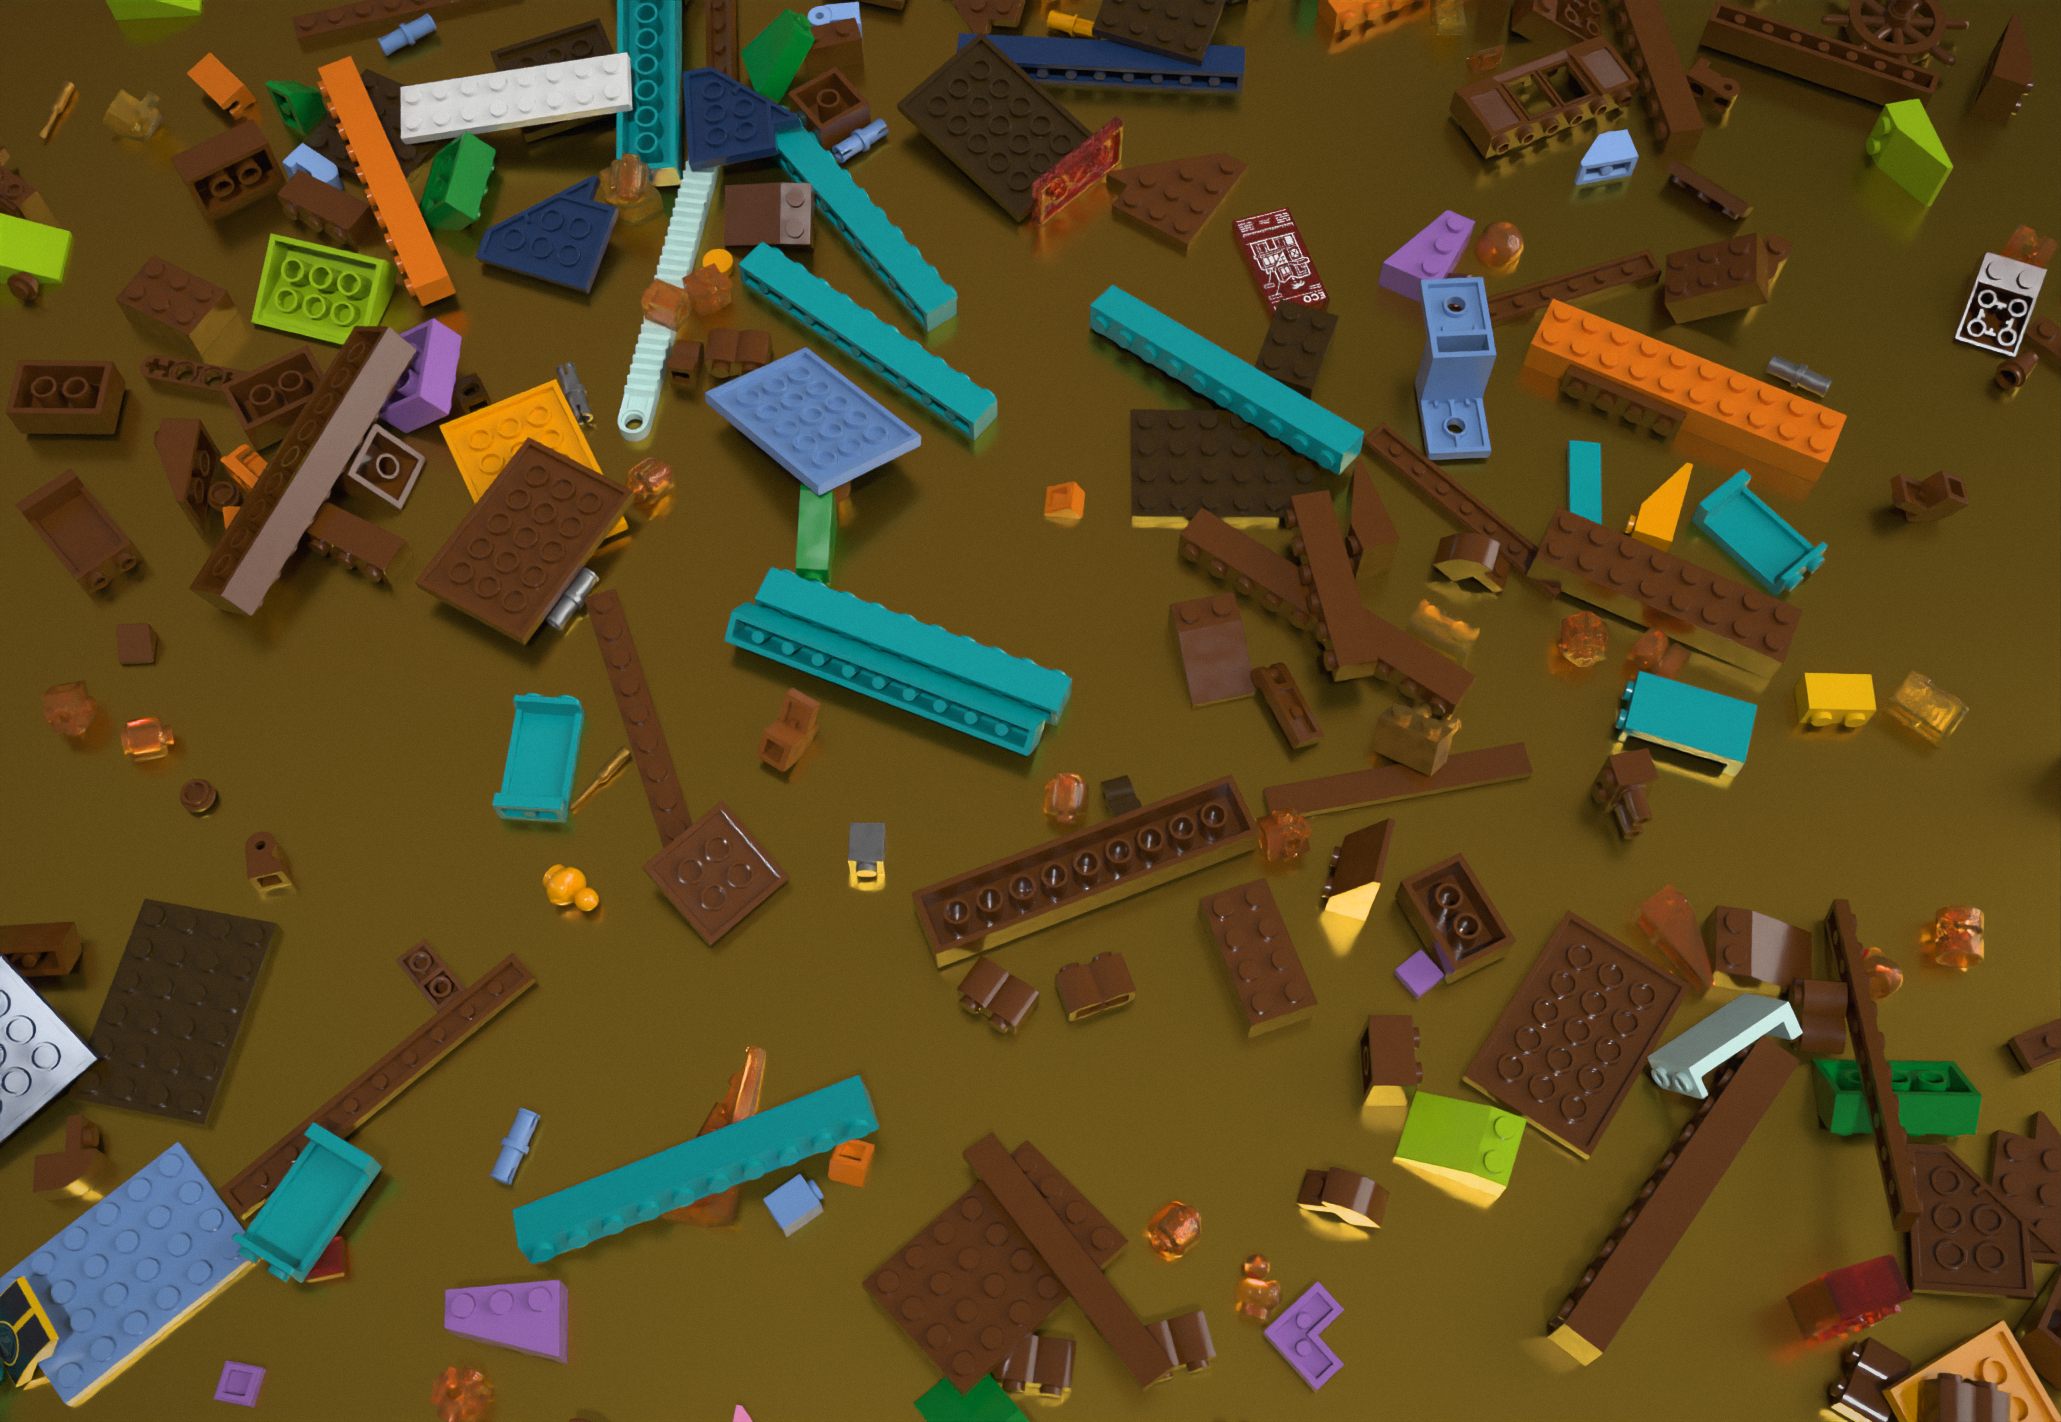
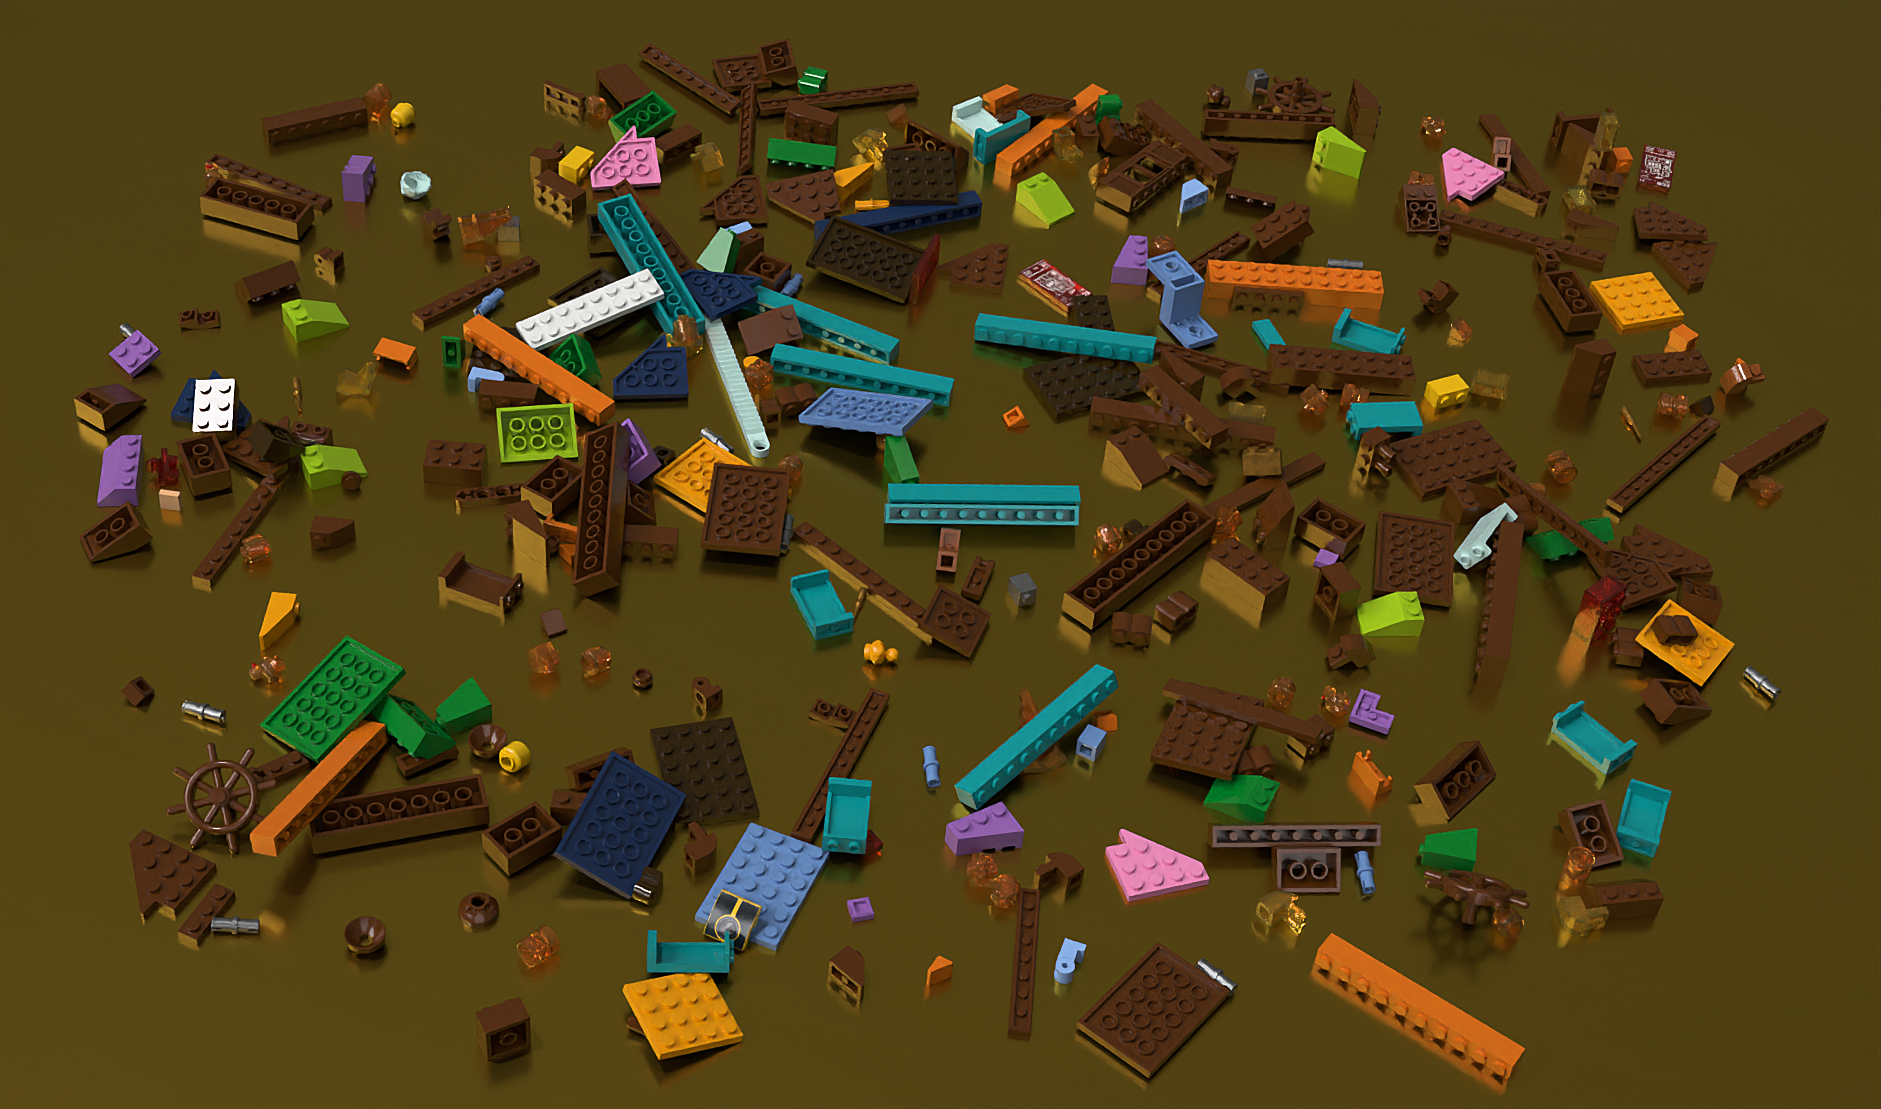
camera: 30 degrees left, 20 degrees down
reddish brown brick [6,360,126,435] -> none
reddish brown brick [171,119,286,220] -> none
clear orange brick [641,278,692,332] -> none
light orange slope [1624,463,1693,552] -> none
clear orange slope [1630,884,1715,999] -> none
none -> reddish brown plate [961,556,996,600]
none -> lime slope [1016,172,1075,226]
none -> reddish brown plate [1389,419,1517,498]
none -> clear orange slope [1449,317,1473,342]

